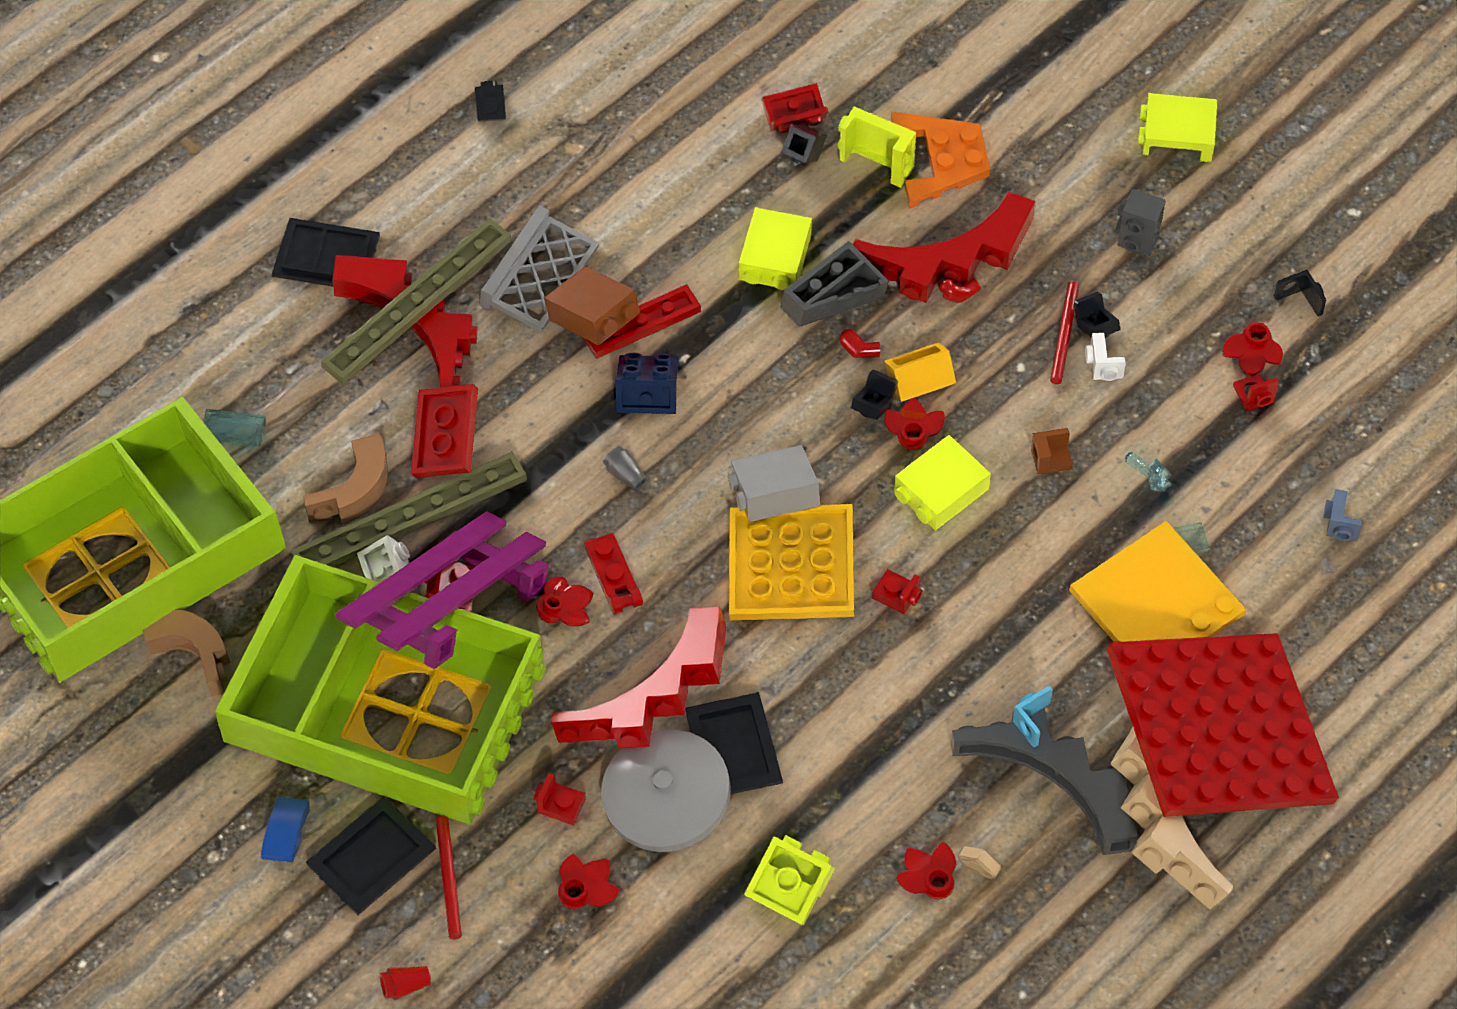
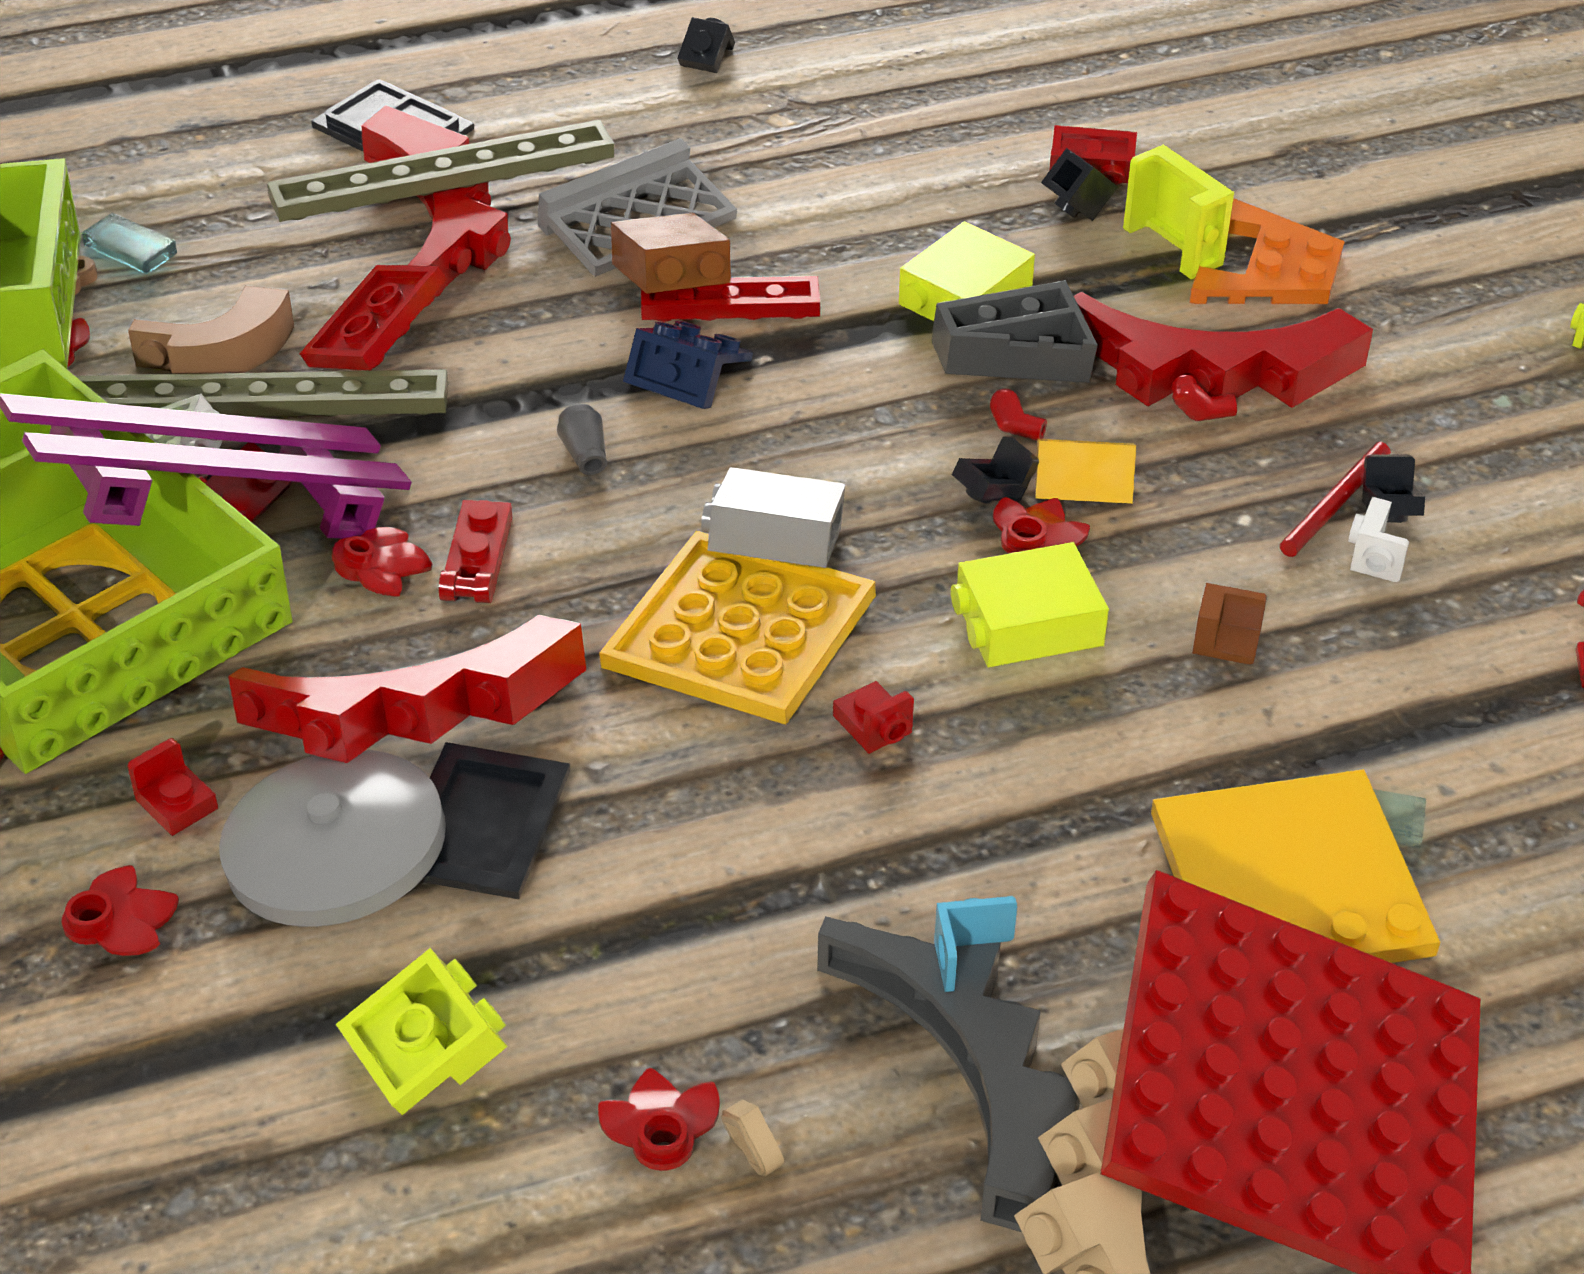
camera: 25 degrees right, 15 degrees down
dark grey brick [1115,189,1166,256] -> none
clear light blue bar [1125,452,1172,492] -> none

